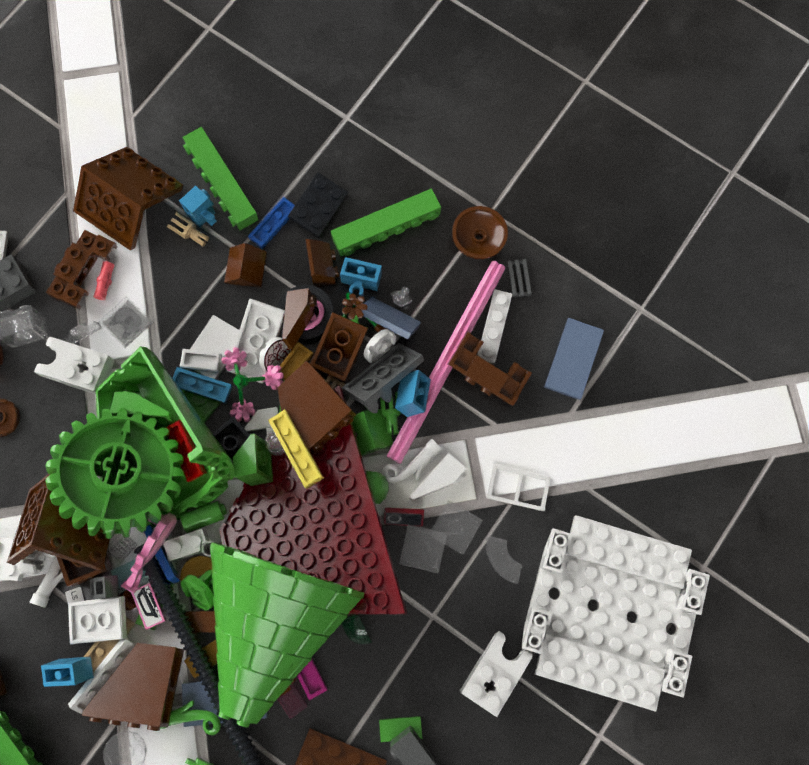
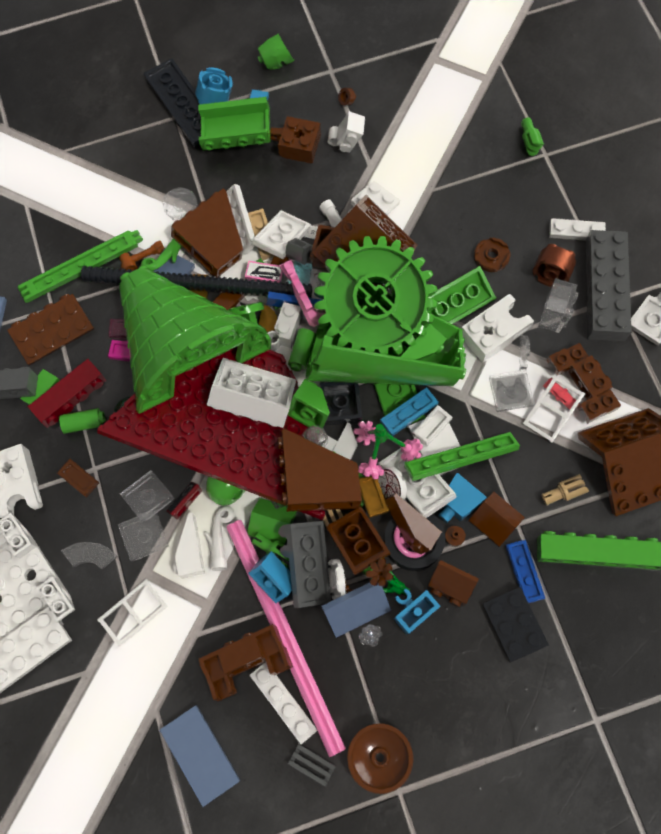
camera: 135 degrees right, 5 degrees down
dark azure brick [41,657,94,687] -> none
dark azure brick [179,186,217,228] -> none
light yellow tile [268,409,324,489] -> none
bright green brick [331,188,441,257] -> none
none -> dark red brick [27,359,107,428]
none -> reddish brown tile [57,459,99,498]
none -> bright green brick [59,408,106,434]
none -> dark orange brick [119,241,165,271]
none -> white slope [207,358,296,428]
none -> bright green tile [404,432,520,481]
none -> bright green slope [426,266,496,324]
none -> dark azure torso [438,473,487,523]
none -> reddish brown tile [445,526,466,547]
none -> white window [523,376,585,443]

